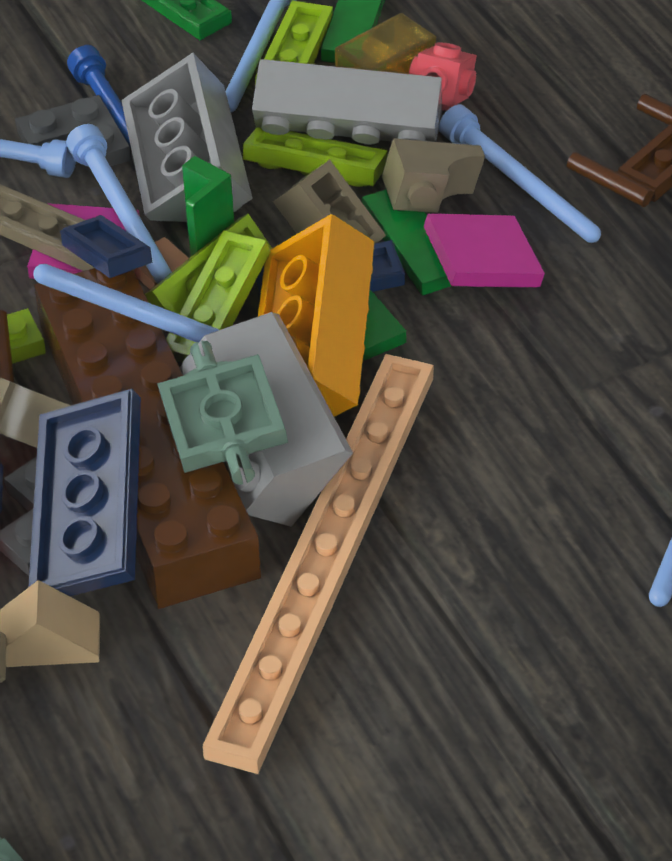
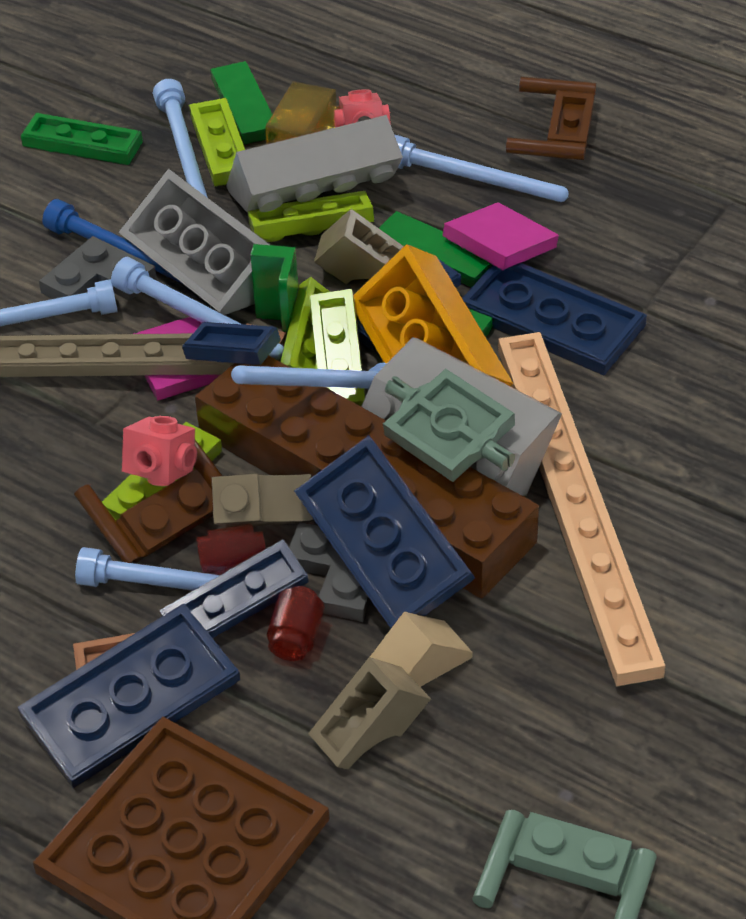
camera: 30 degrees left, 0 degrees up
dark tan arch [382,138,485,213] -> none
none -> dark blue tile [462,263,647,375]

